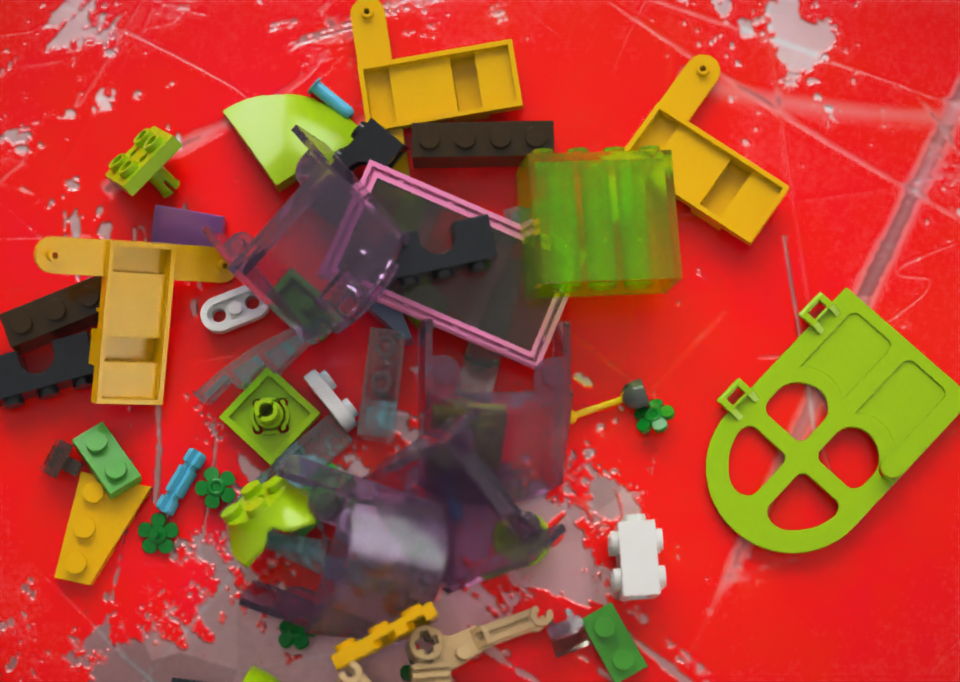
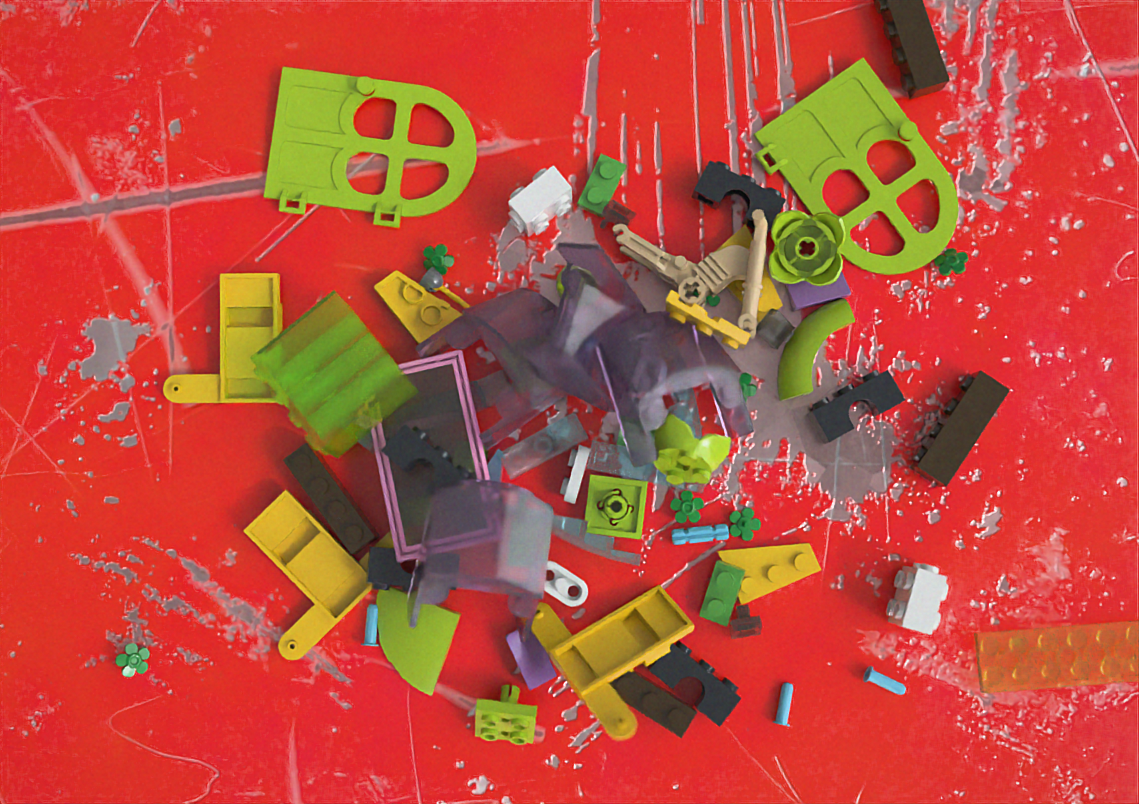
camera: 120 degrees left, 5 degrees up
none -> yellow wing [374,270,472,355]

